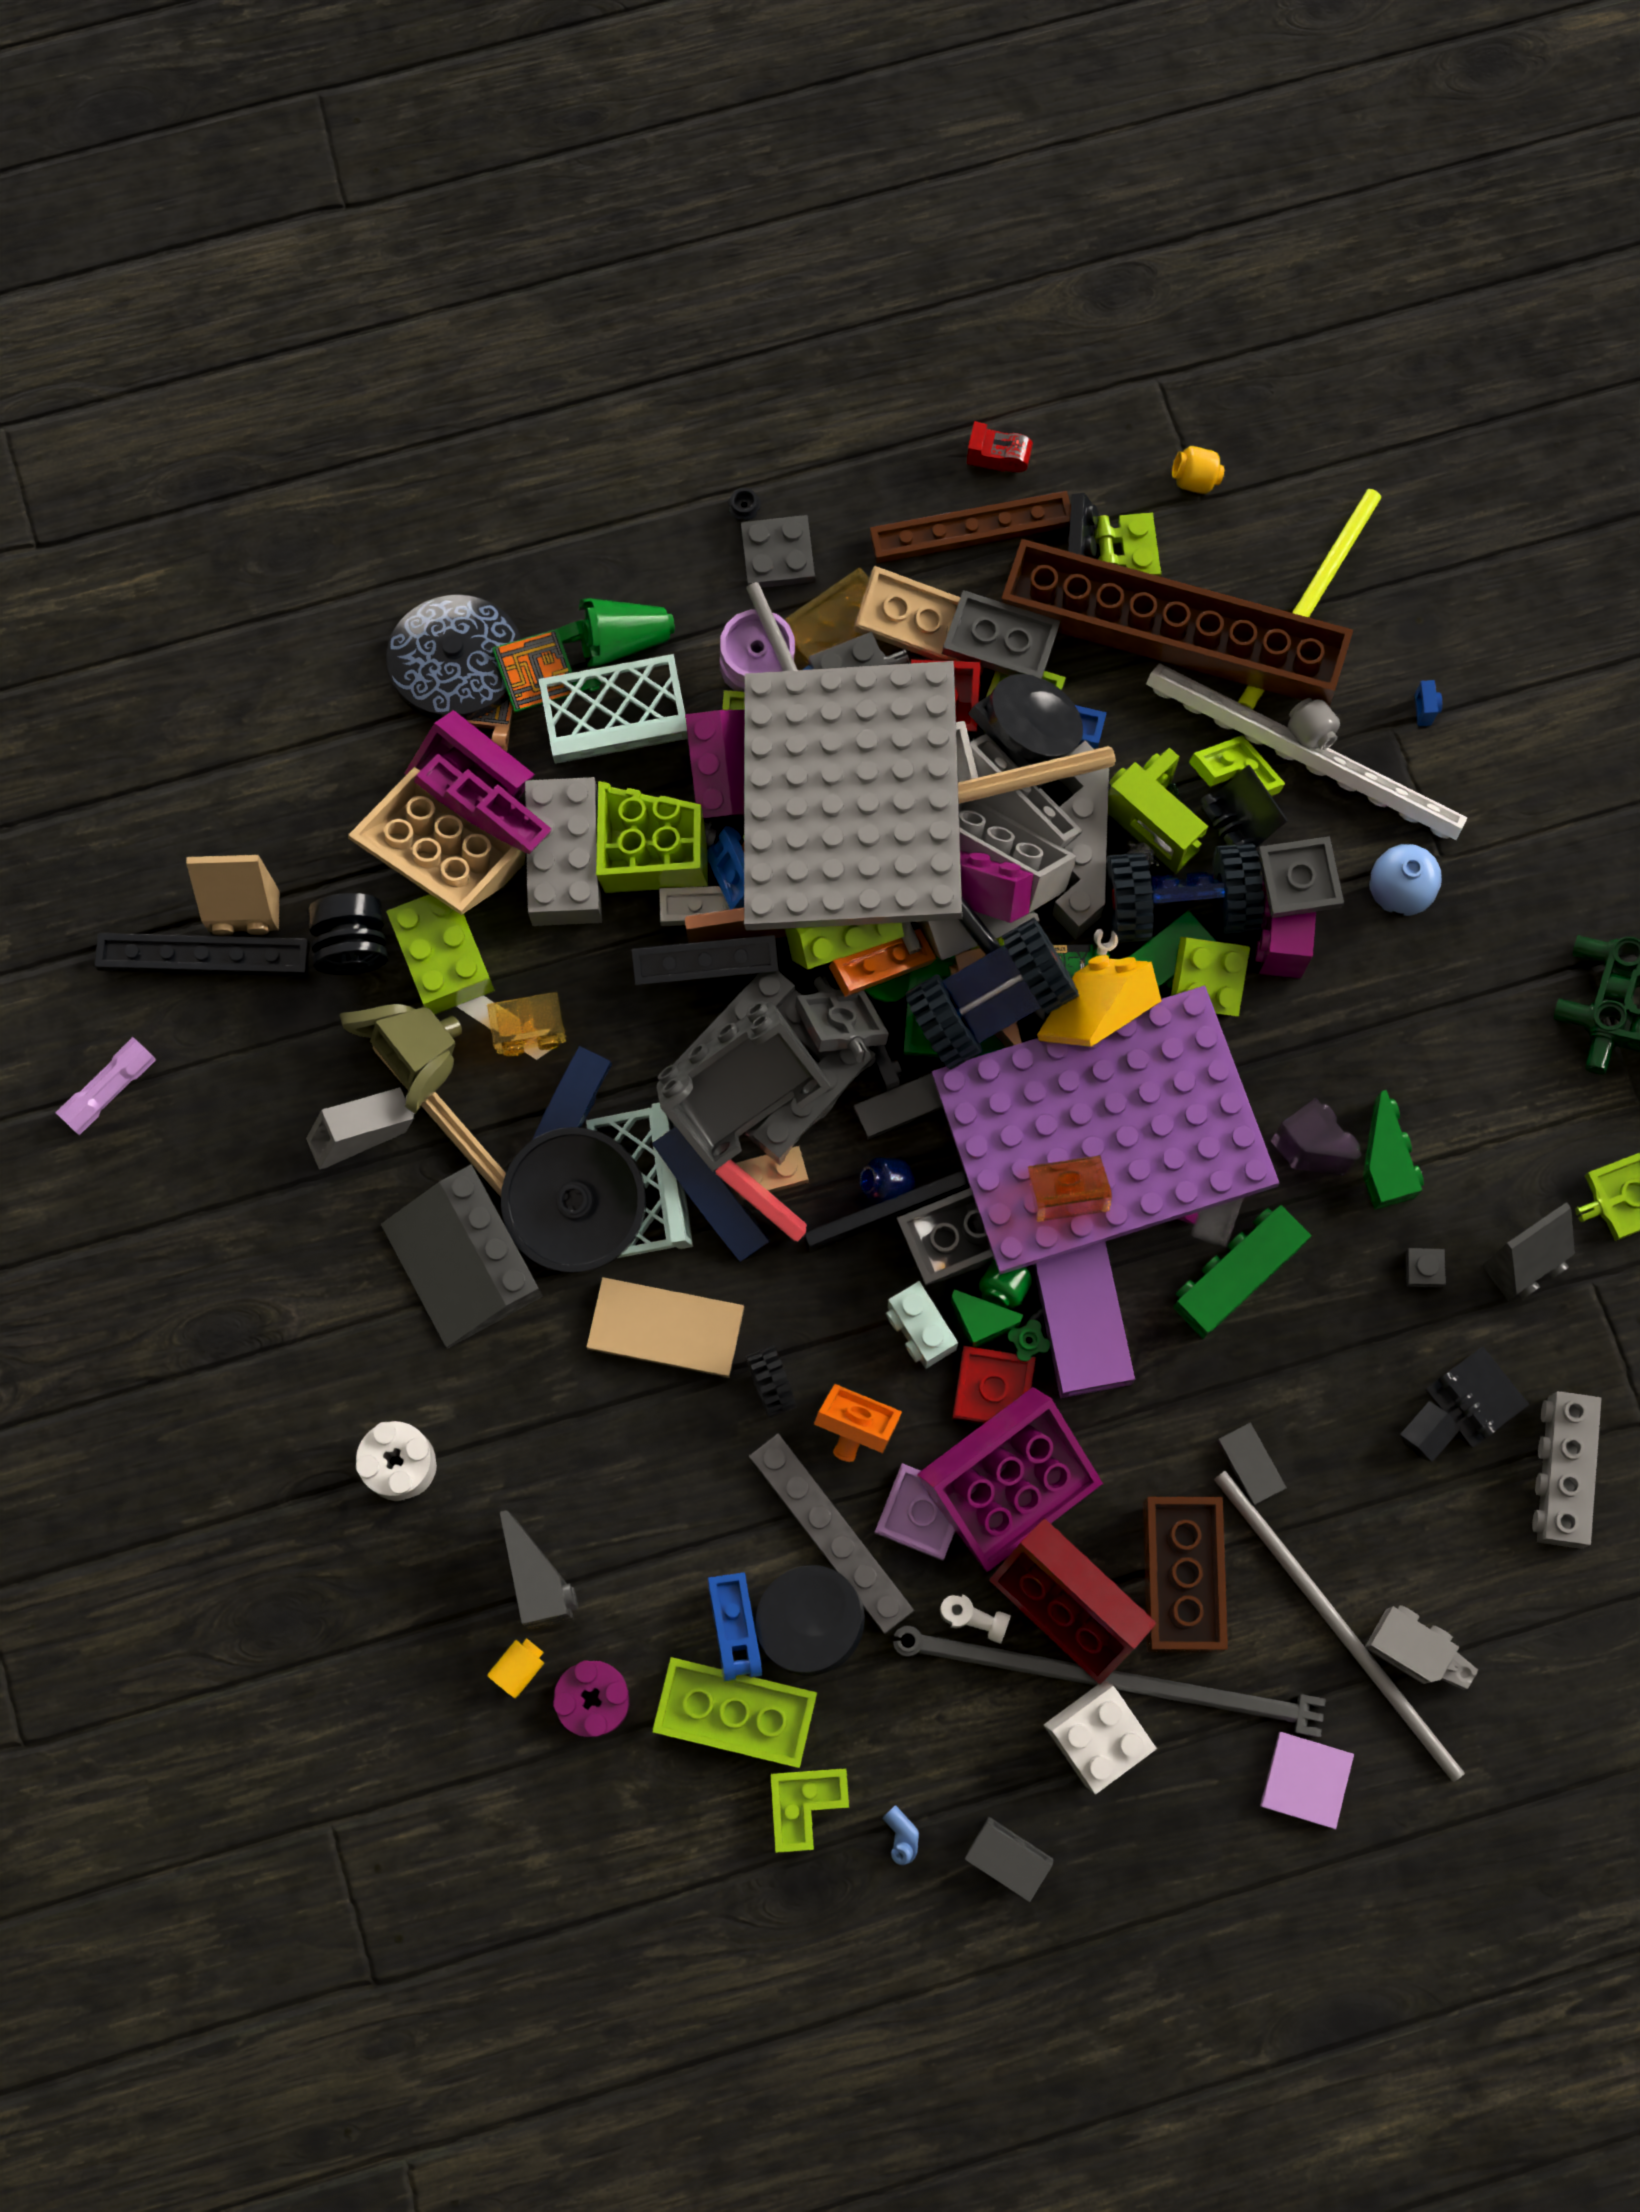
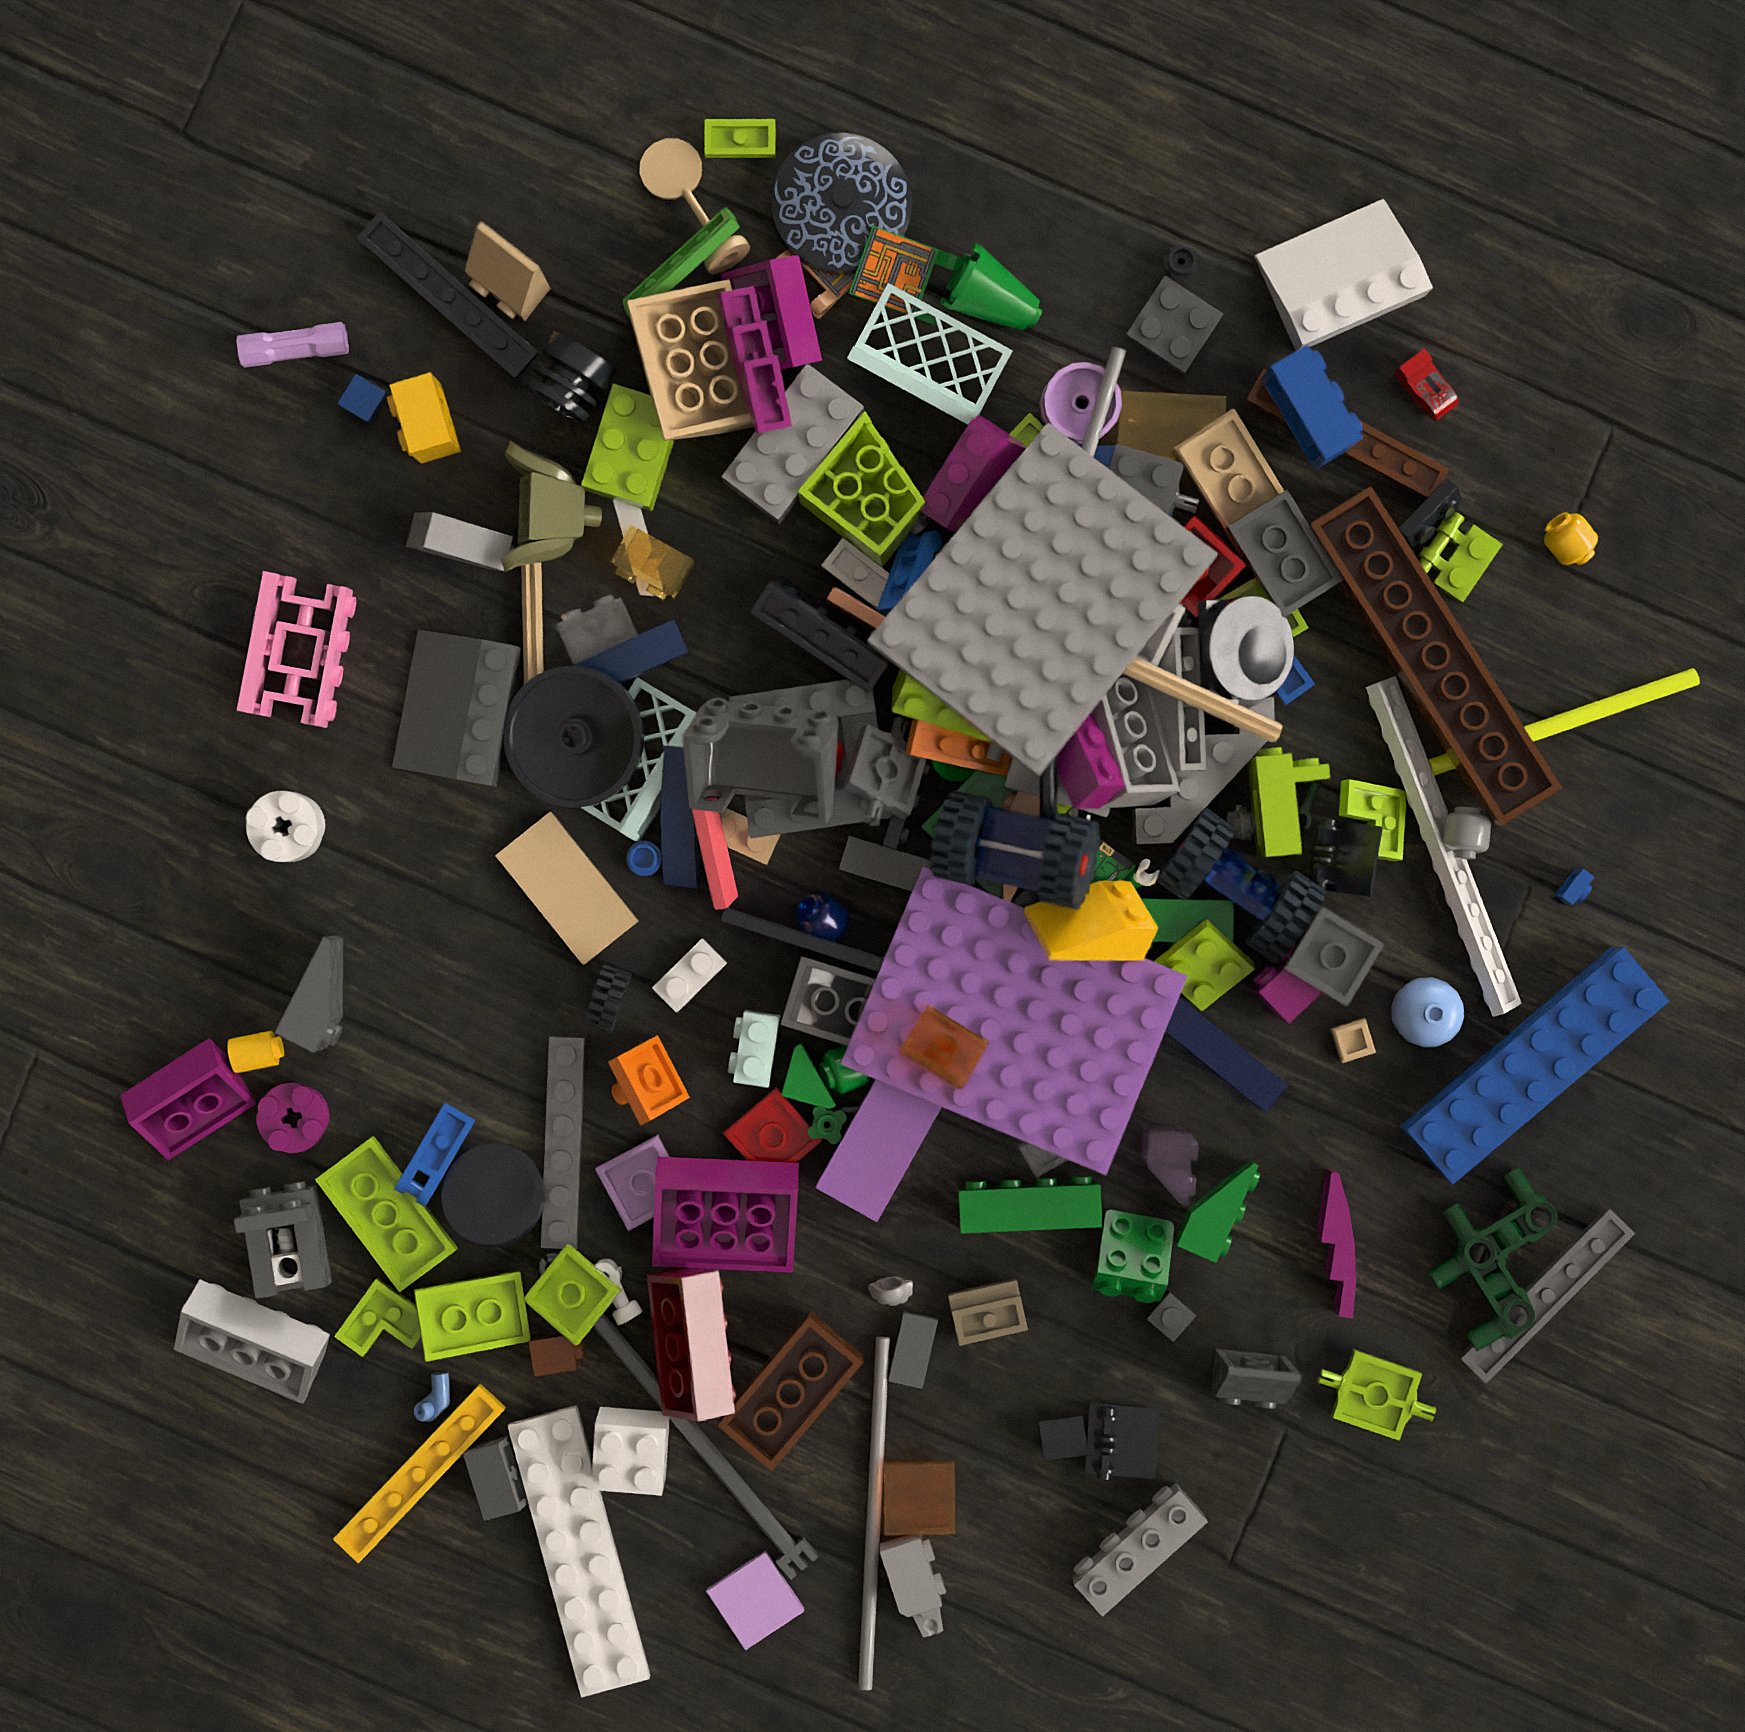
camera: 30 degrees right, 15 degrees up
none -> magenta slope [120,1038,257,1160]
none -> light grey slope [174,1280,330,1404]
none -> dark grey brick [234,1181,332,1299]
none -> bright pink fence [237,571,356,728]
none -> yellow plate [333,1383,506,1563]
none -> blue tile [338,374,388,424]
none -> yellow brick [387,373,461,464]
none -> lime plate [414,1270,531,1362]
none -> white plate [508,1405,650,1697]
none -> lime plate [522,1244,622,1345]
none -> reddish brown brick [529,1332,584,1377]
none -> clear bracket [556,595,638,665]
none -> bright green tile [623,207,740,317]
none -> blue plate [627,841,662,876]
none -> tan piece [640,138,750,274]
none -> white plate [652,938,727,1013]
none -> lime plate [705,119,776,158]
none -> light grey piece [868,1276,913,1306]
none -> clear orange plate [884,1461,955,1535]
none -> dark tan plate [948,1278,1028,1346]
none -> green bracket [1091,1210,1174,1303]
none -> clear blue tile [1165,997,1288,1112]
none -> white slope [1254,199,1433,351]
none -> blue brick [1261,345,1363,470]
none -> magenta slope [1316,1168,1356,1319]
none -> tan tile [1330,1018,1376,1063]
none -> blue brick [1399,946,1669,1184]

